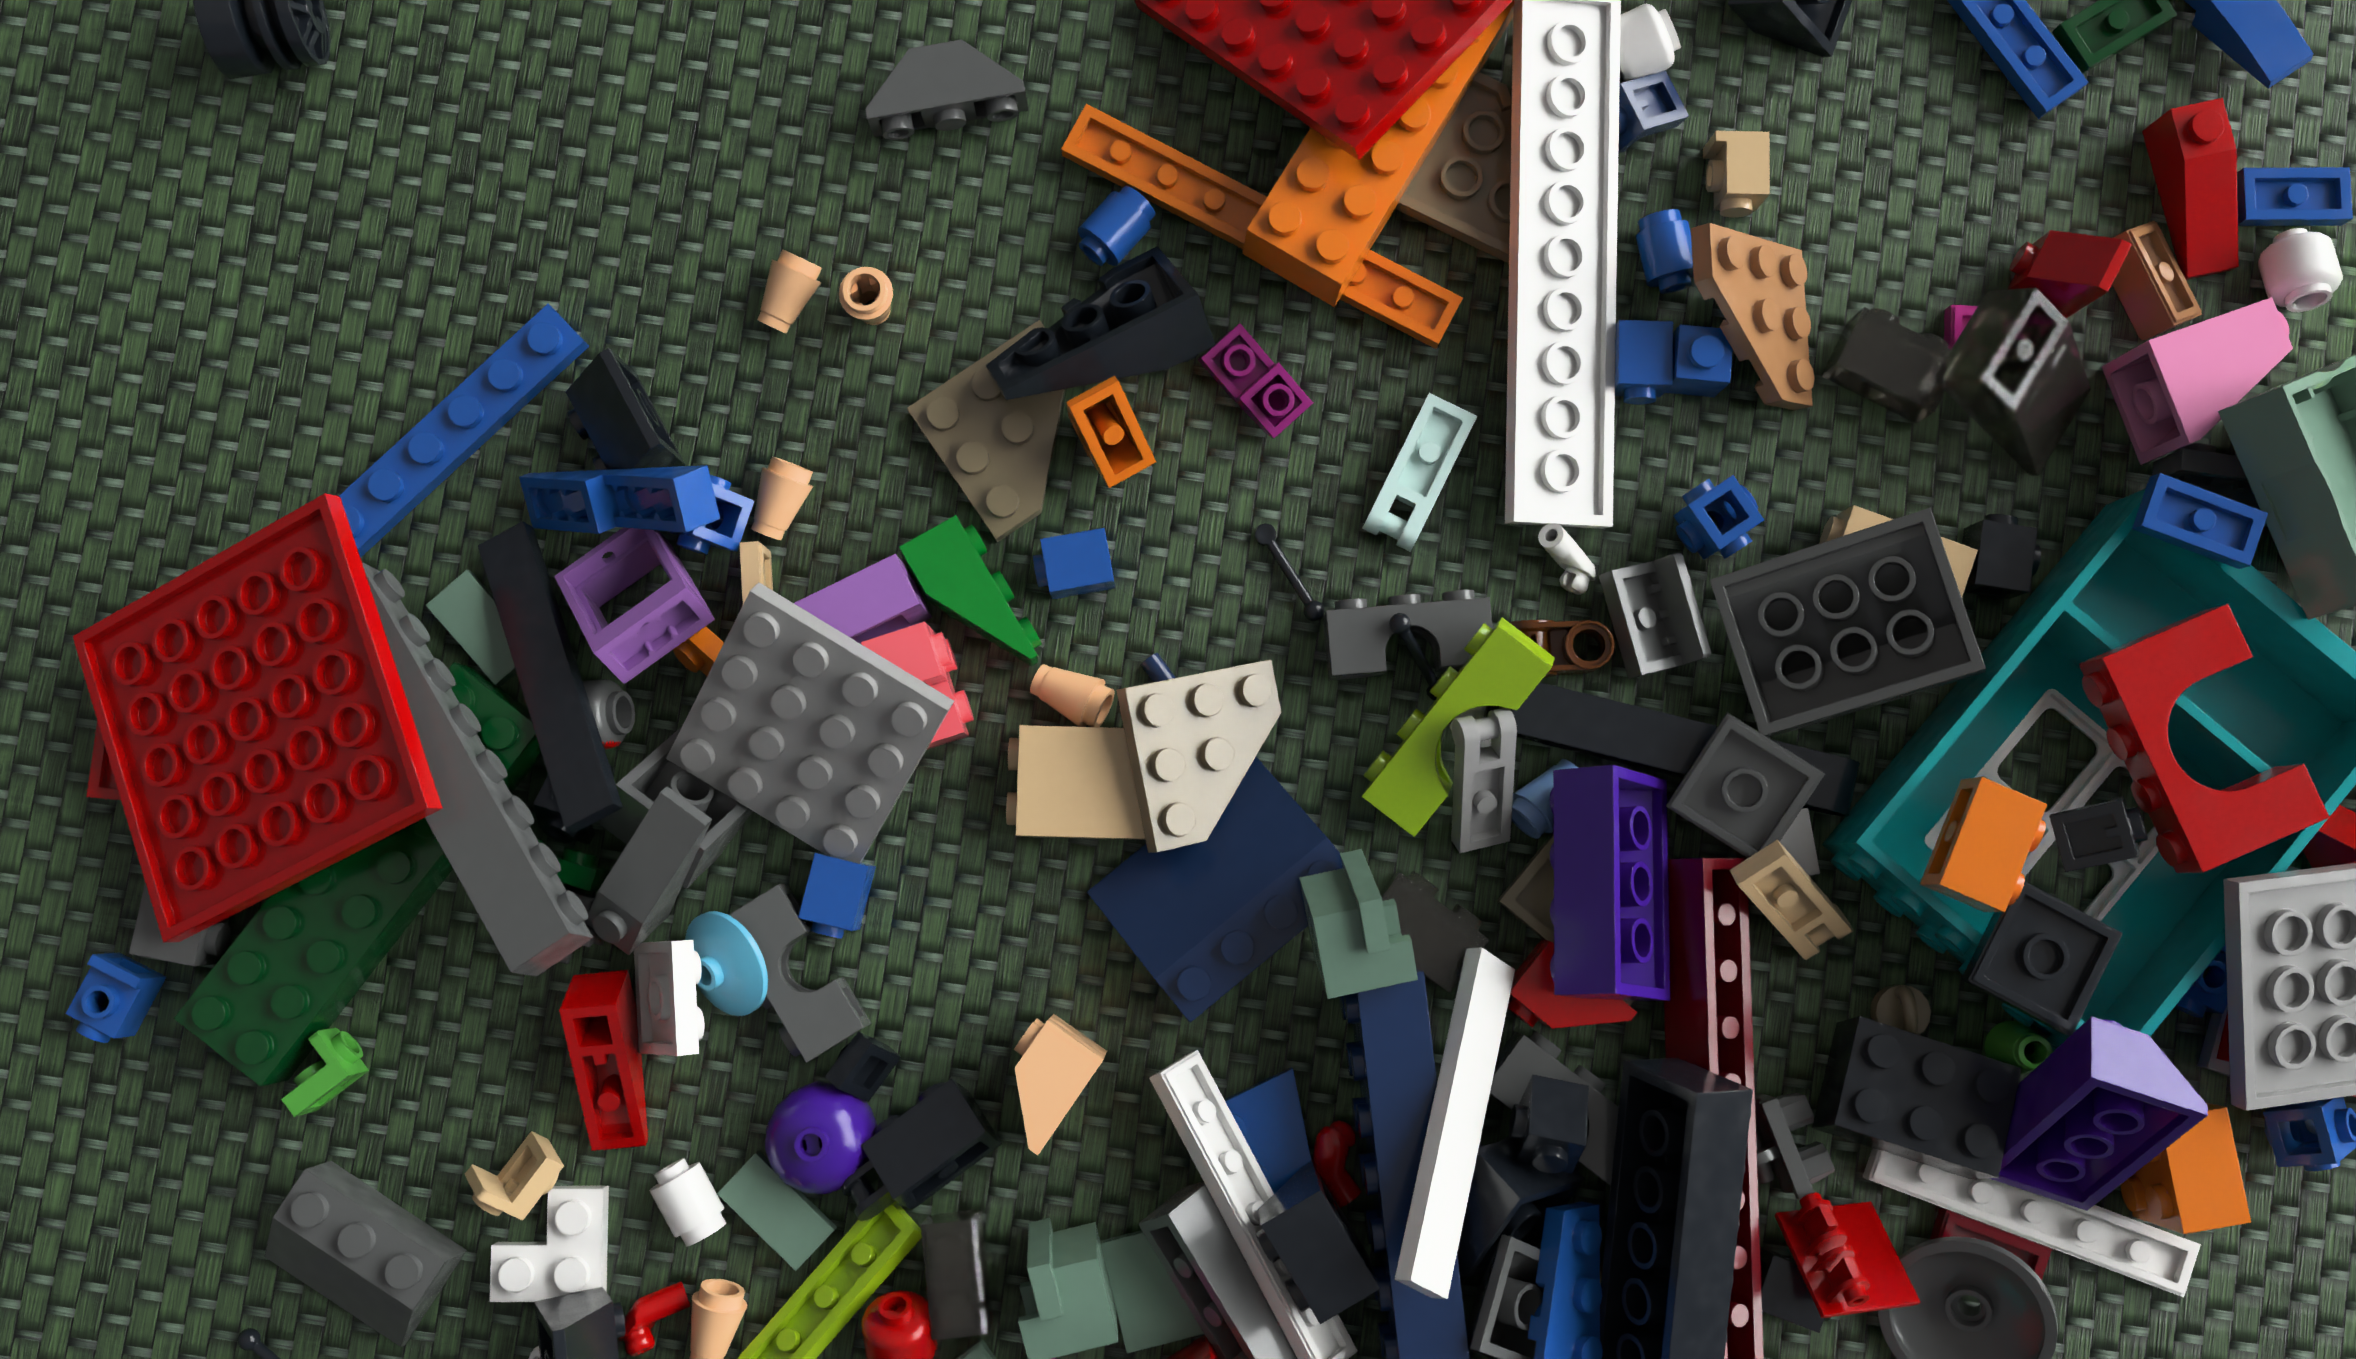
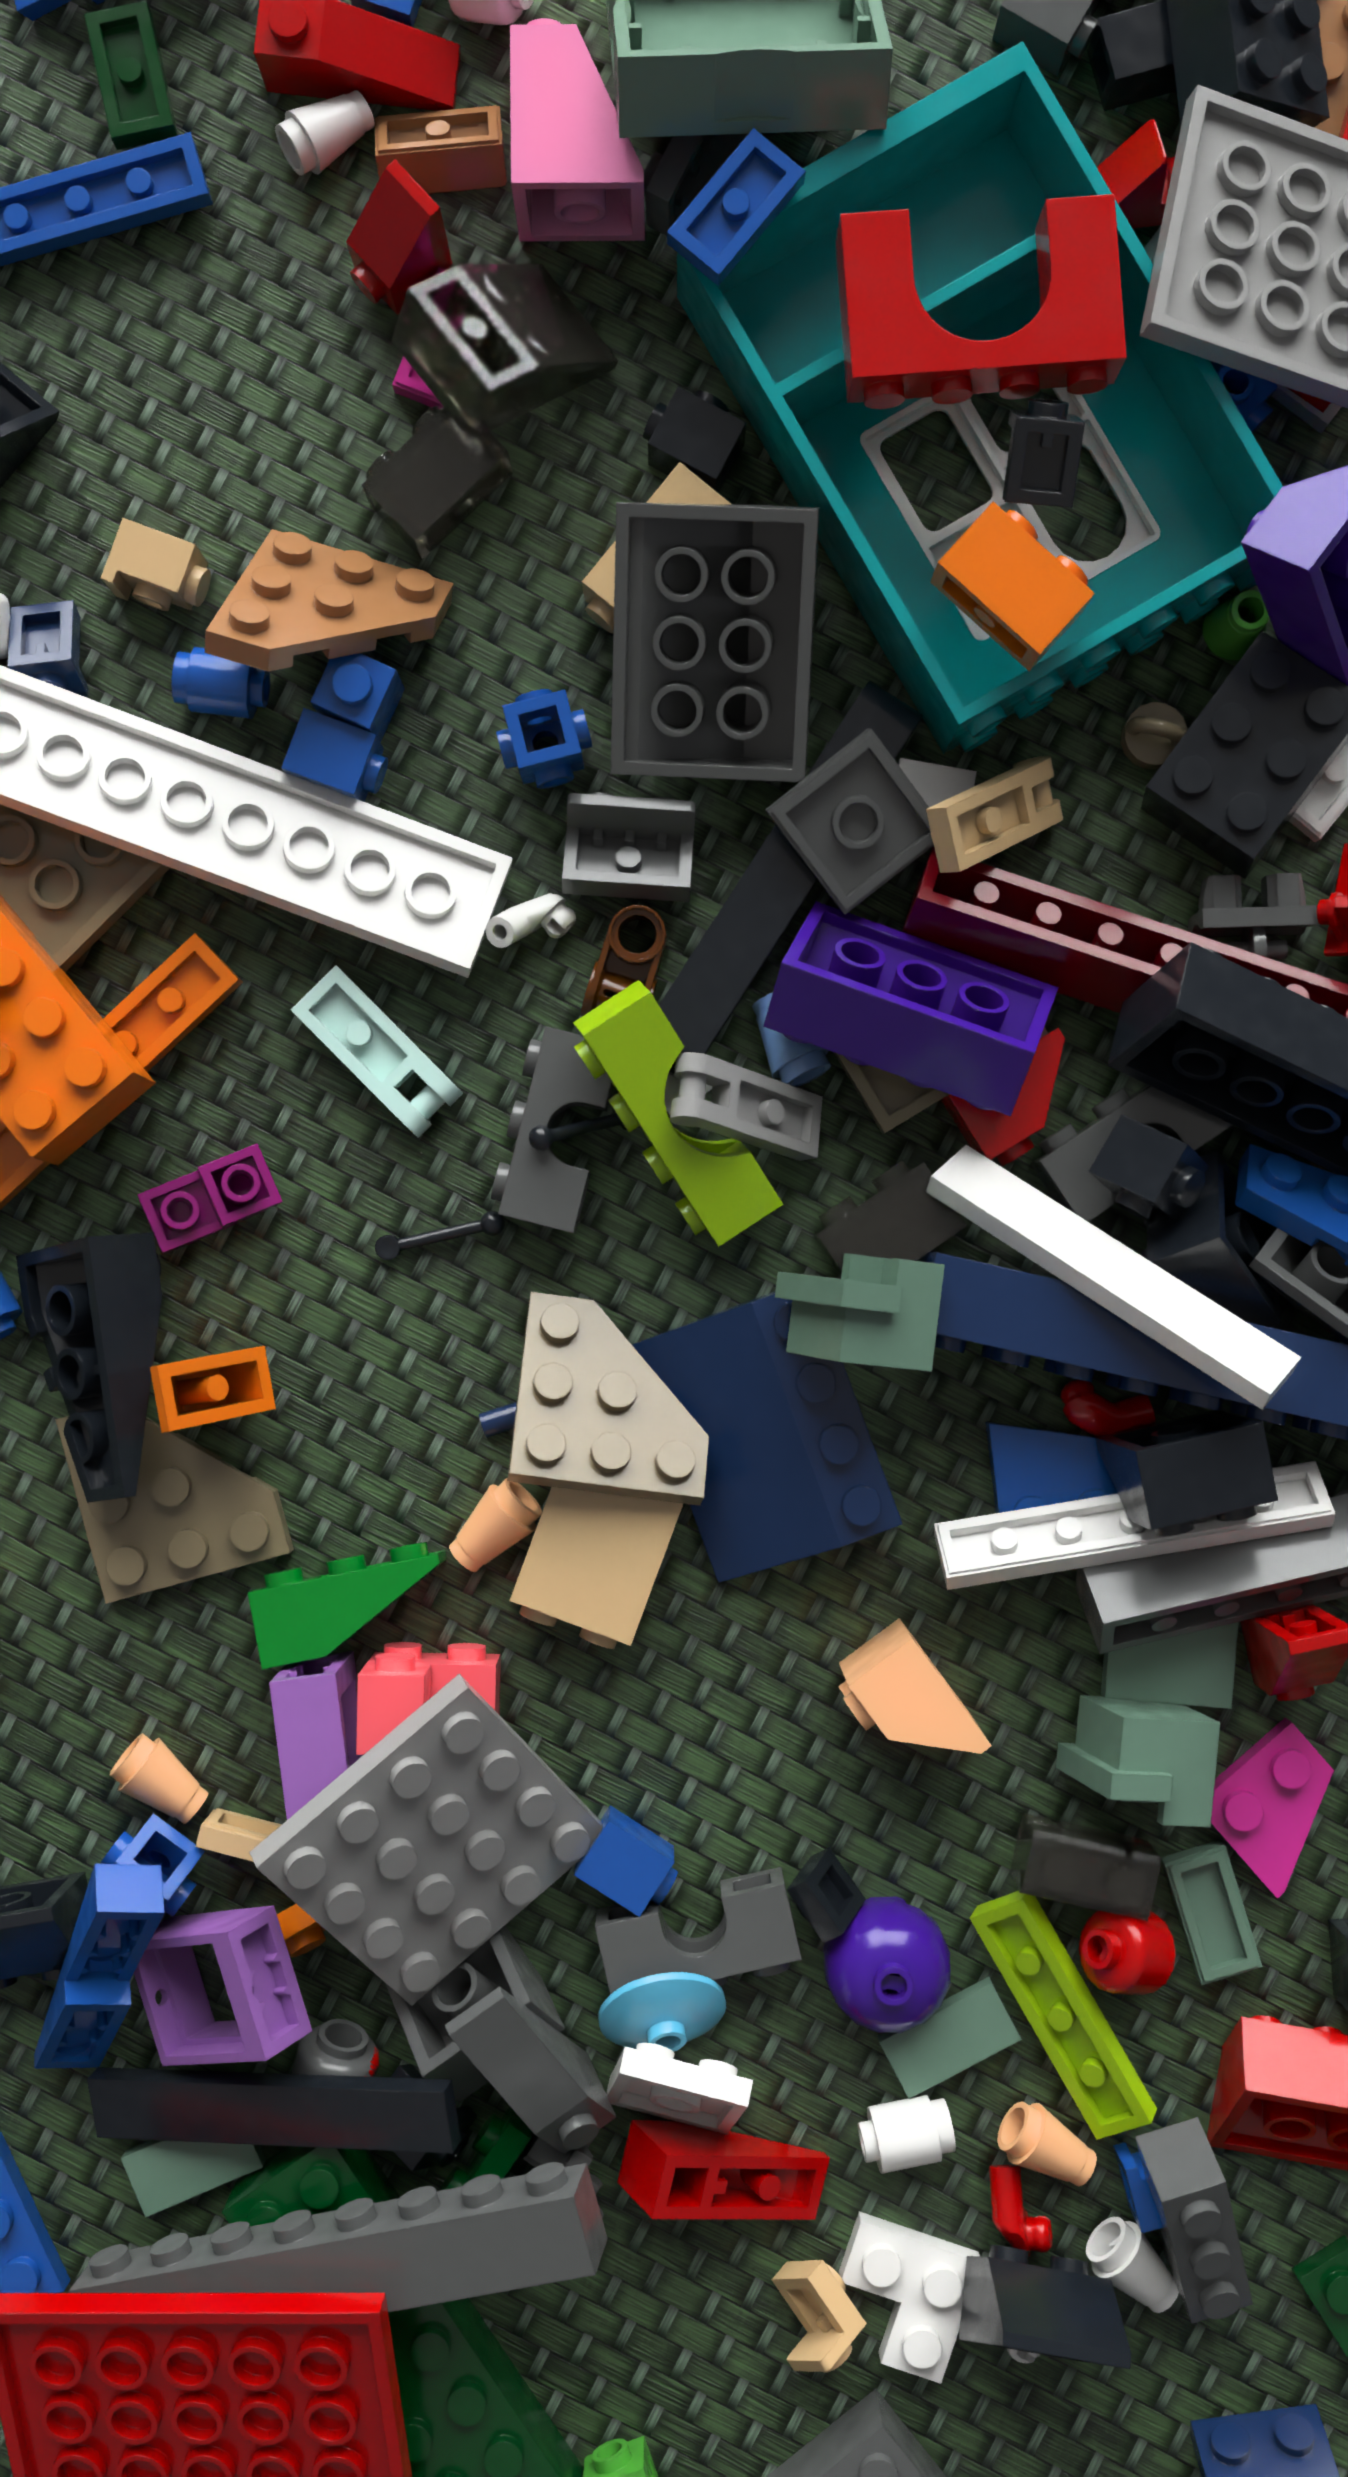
camera: 70 degrees left, 5 degrees up
black brick [840,1078,1002,1221] -> none
blue brick [1033,528,1115,599] -> none
black tile [1961,881,2123,1036] -> none
none -> white cone [275,90,375,176]

